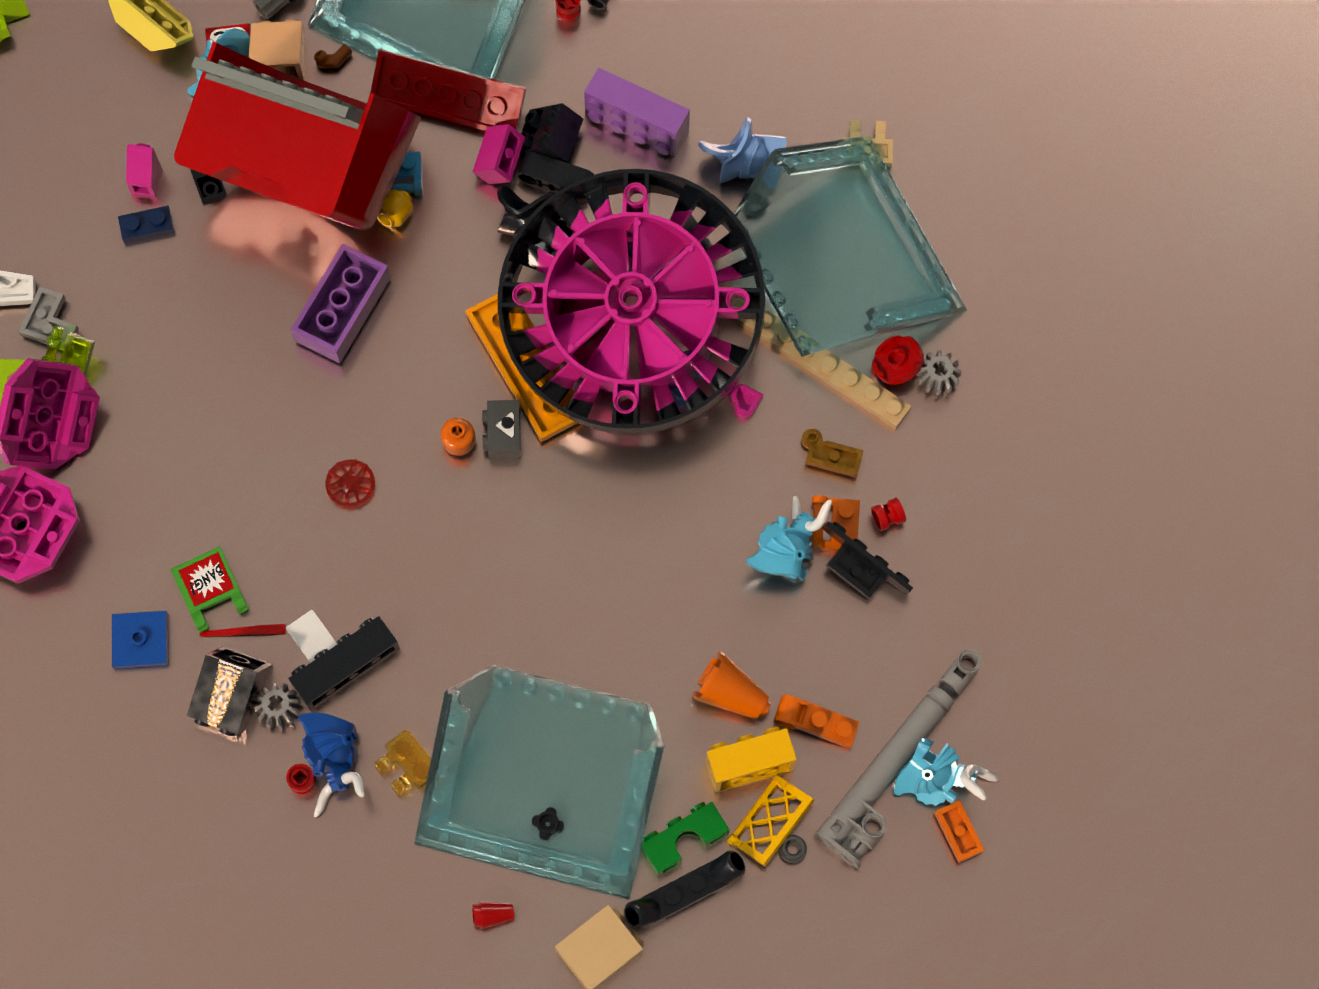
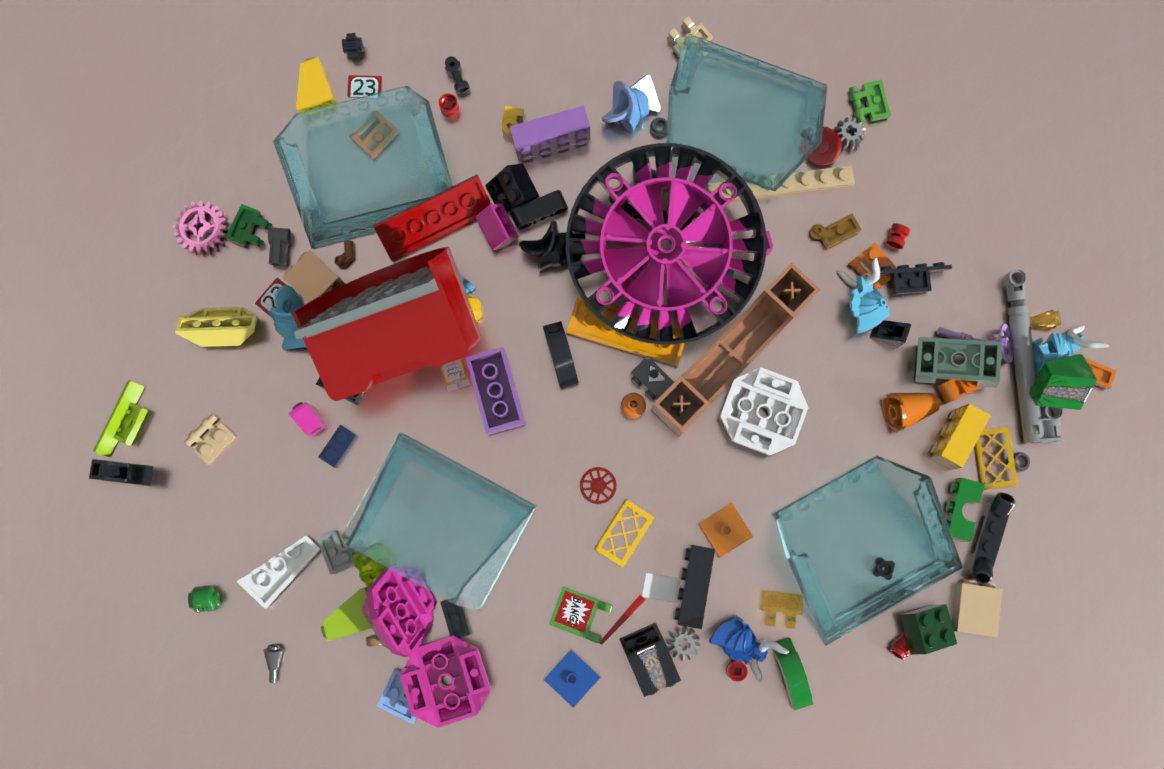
camera: 40 degrees left, 10 degrees up
none -> tan plate [184,413,237,465]
none -> clear light blue windscreen [342,432,537,611]
none -> white sticker [440,358,470,392]
none -> black plate [440,596,471,638]
none -> yellow leg [501,106,525,138]
none -> black arch [543,321,579,388]
none -> yellow window [594,499,655,568]
none -> nougat arch [651,262,821,436]
none -> orange plate [699,503,753,558]
none -> white piece [720,367,808,456]
none -> green arch [773,638,813,711]
none -> bright green plate [849,80,891,124]
none -> black slope [871,320,911,348]
none -> dark green brick [900,604,957,655]
none -> sand green plate [915,337,1002,388]
none -> lavender dish [937,324,1014,363]
none -> clear yellow cone [1030,309,1061,329]
none -> green slope [1030,354,1097,410]

